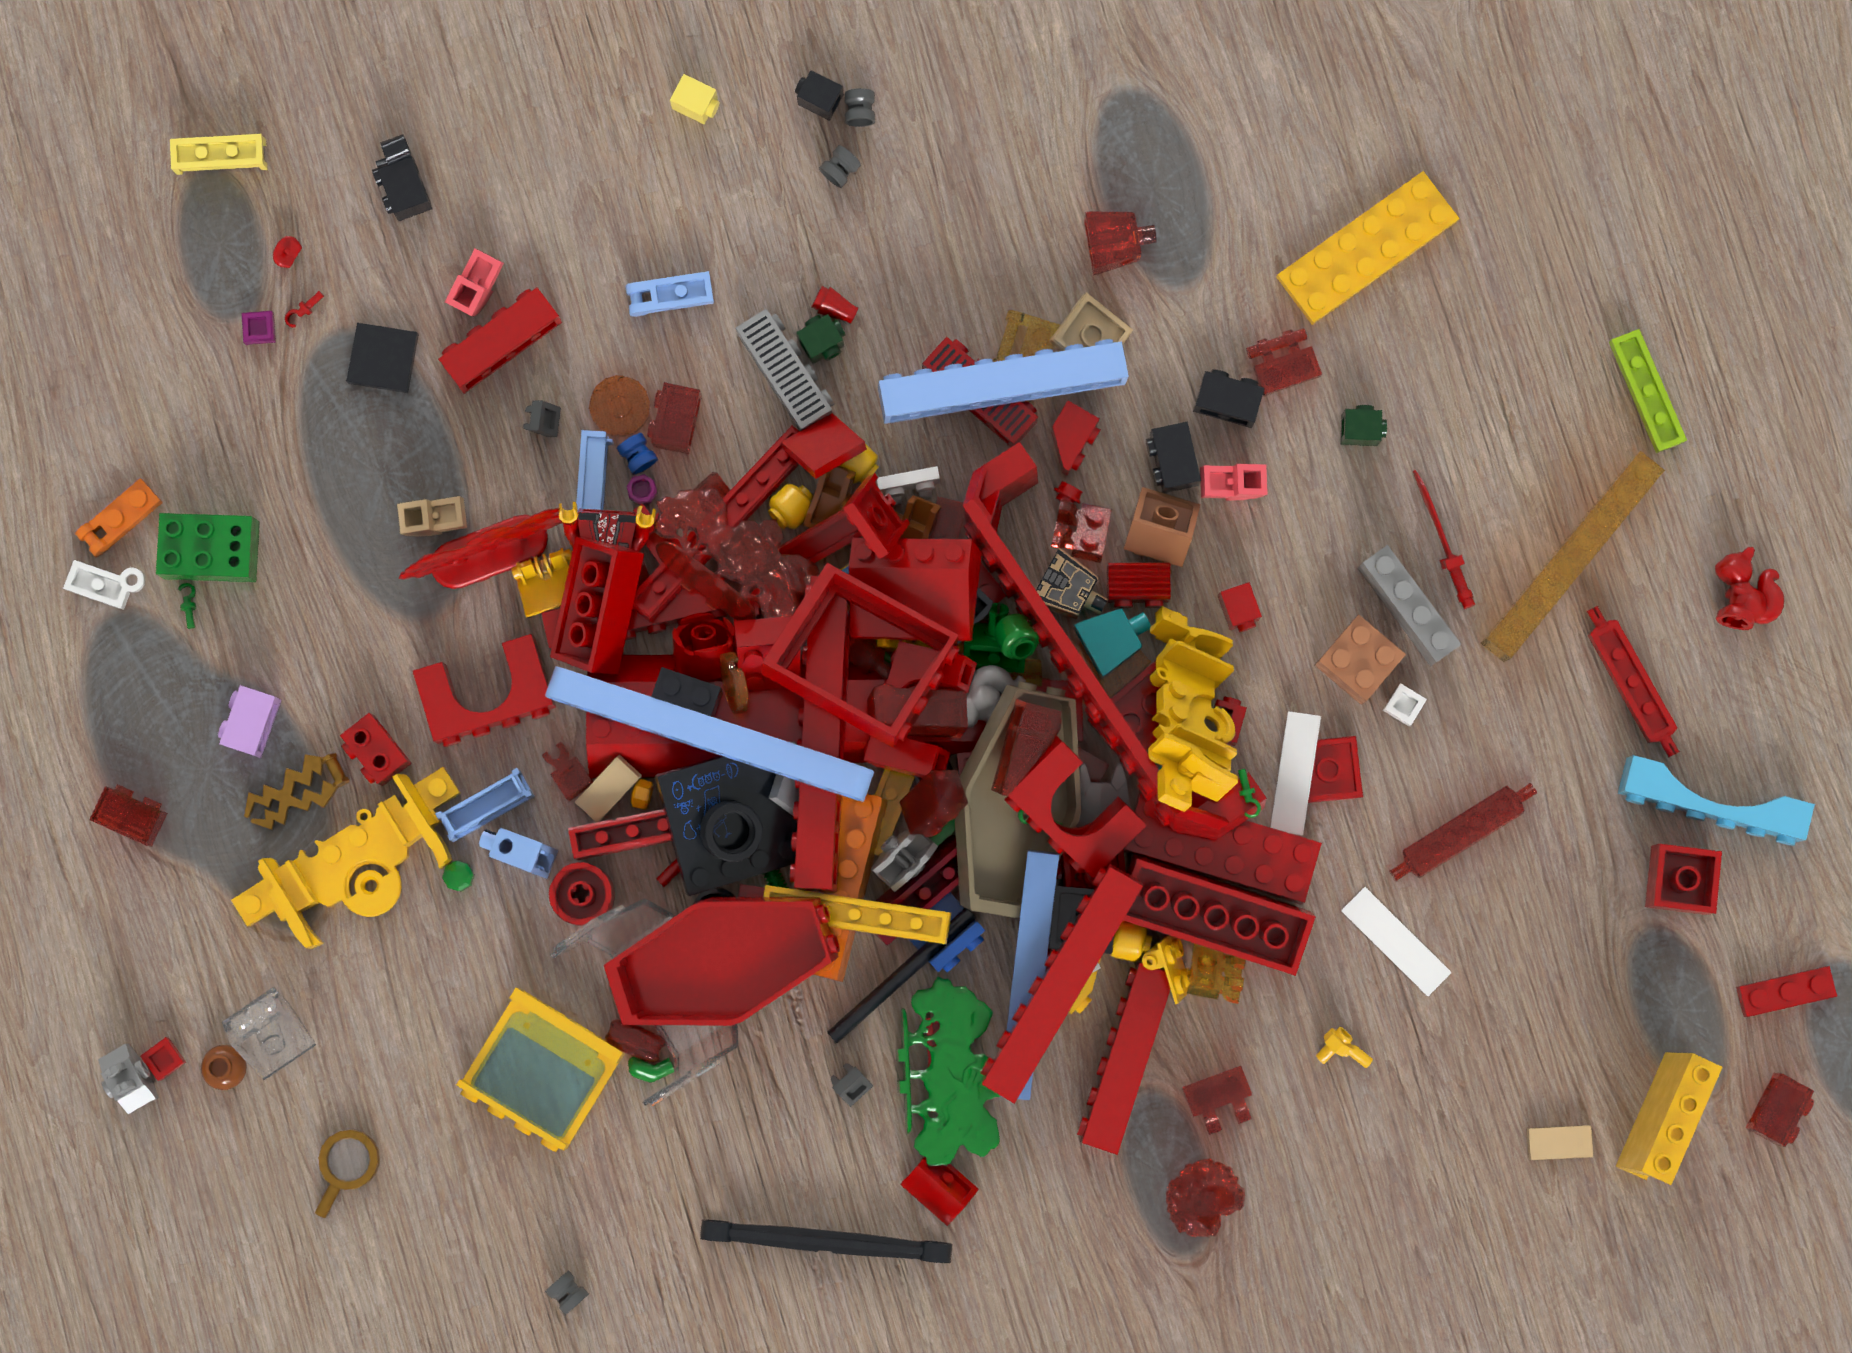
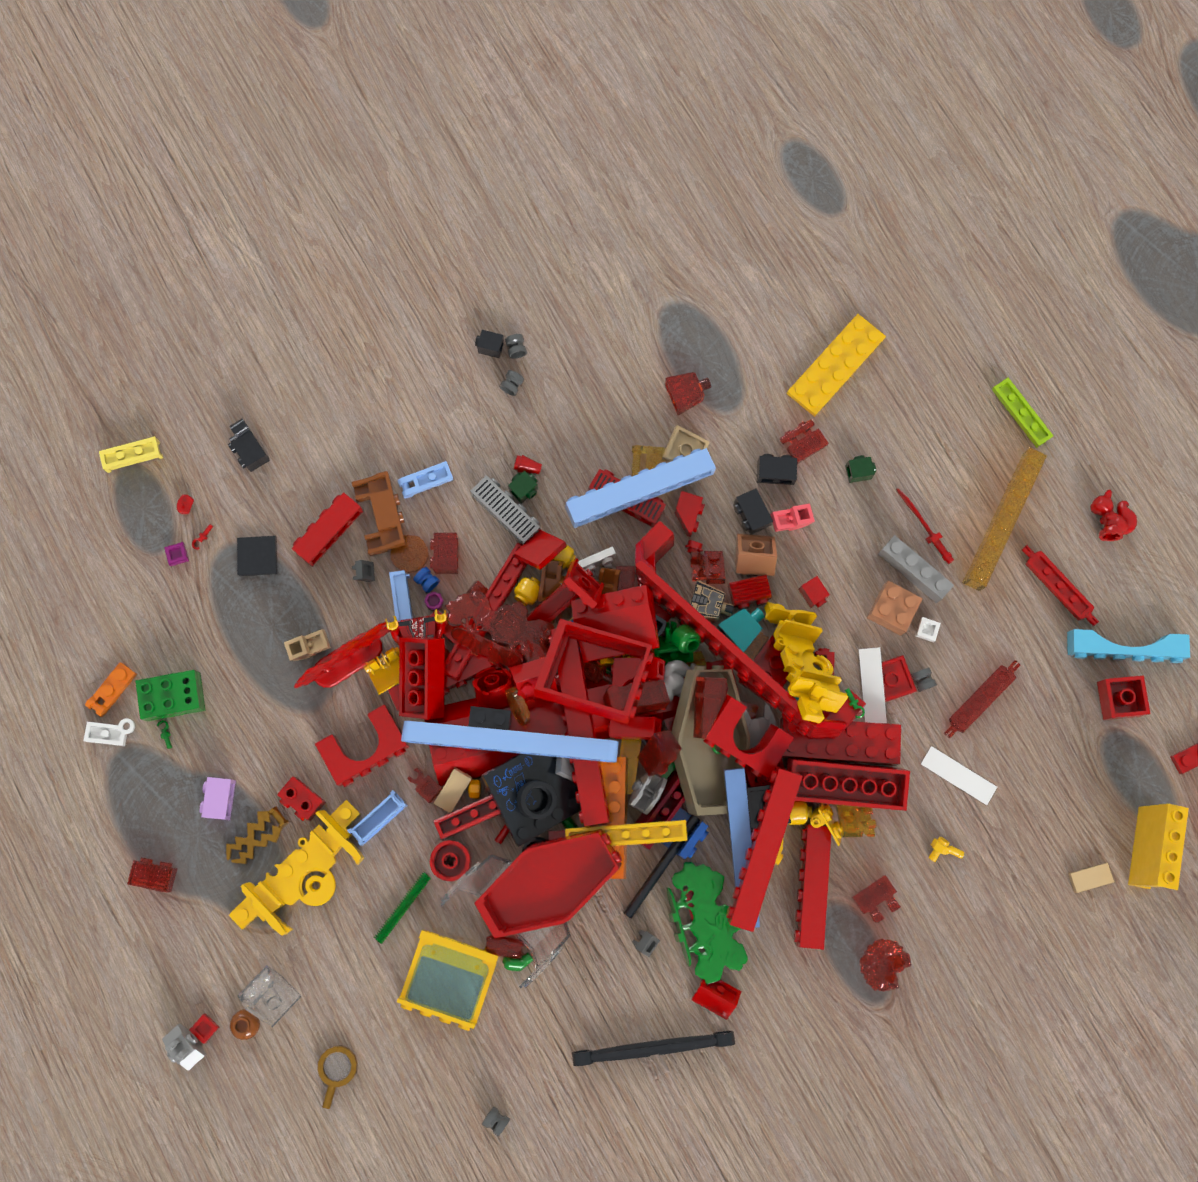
camera: 15 degrees left, 5 degrees down
green tile [442,861,475,892] -> none
coral brick [445,249,504,317] -> none
light blue torso [479,828,558,879] -> none
light yellow brick [670,74,720,124] -> none
none -> dark orange bracket [352,471,406,556]
none -> green axle [374,871,431,944]
none -> dark grey wheel [911,667,937,692]

